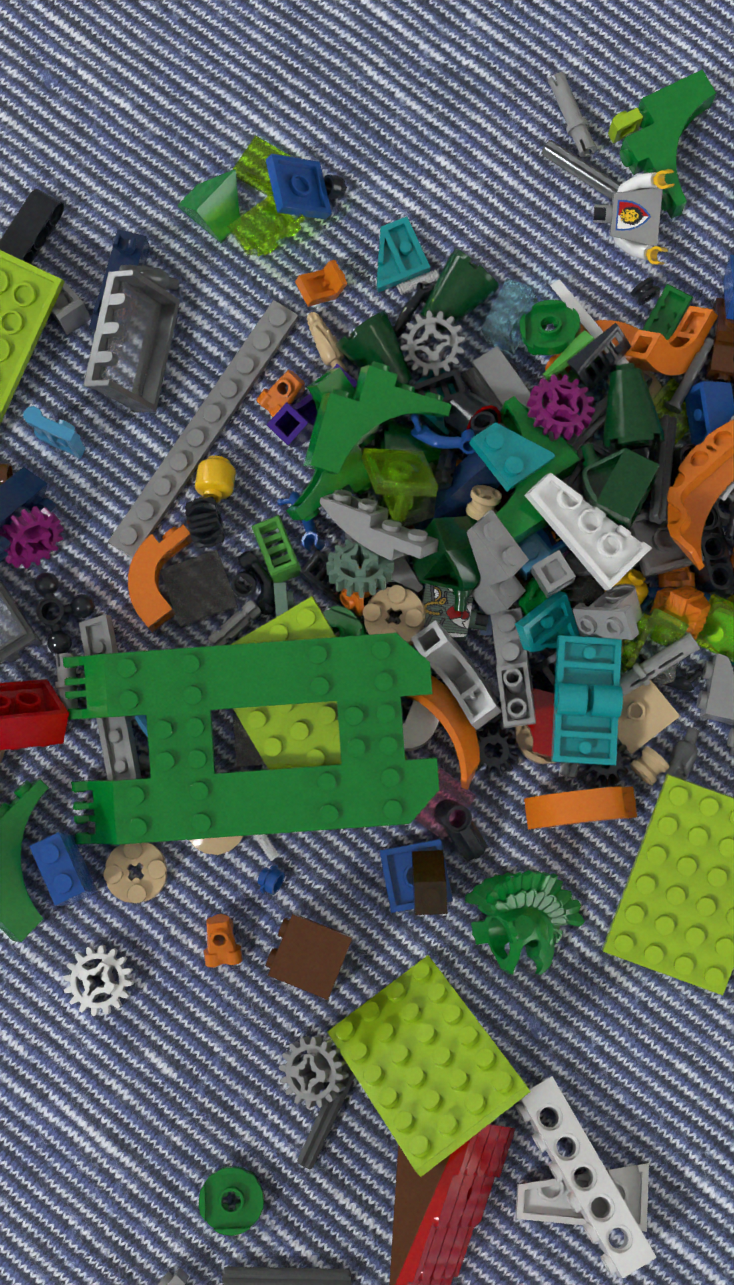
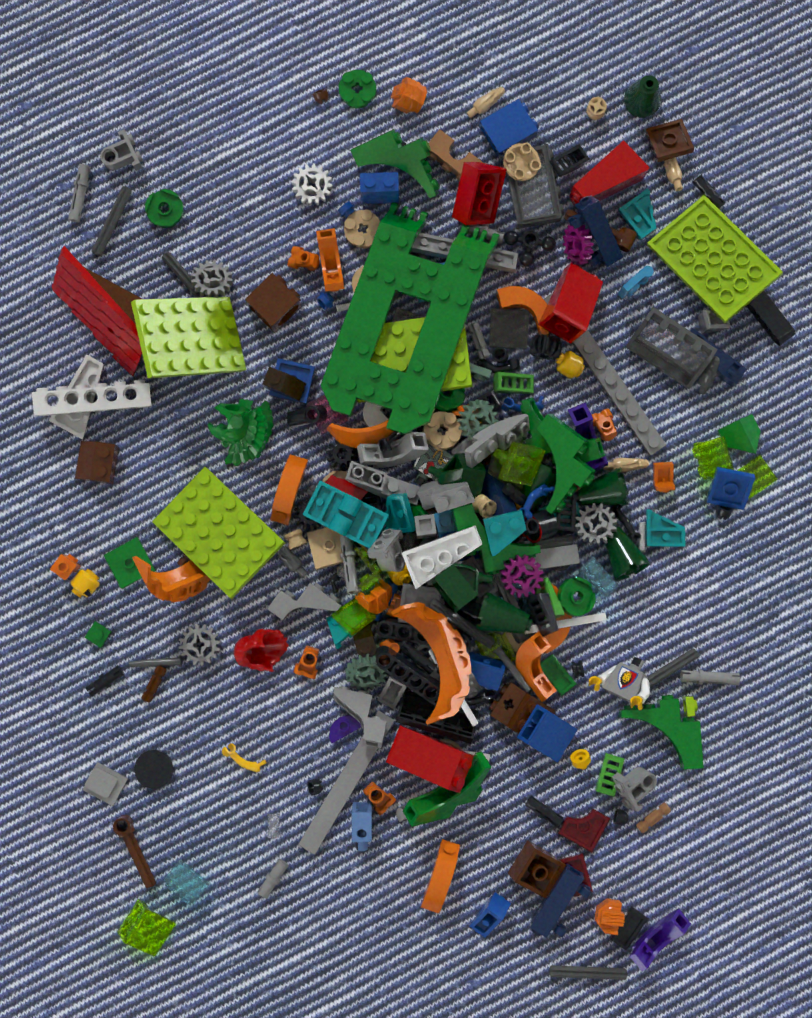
camera: 110 degrees right, 5 degrees up
none -> reddish brown slope [75,441,119,484]
none -> orange arch [316,228,344,292]
none -> blue plate [338,201,355,218]
none -> black piece [378,431,404,451]
none -> red slope [538,263,603,344]

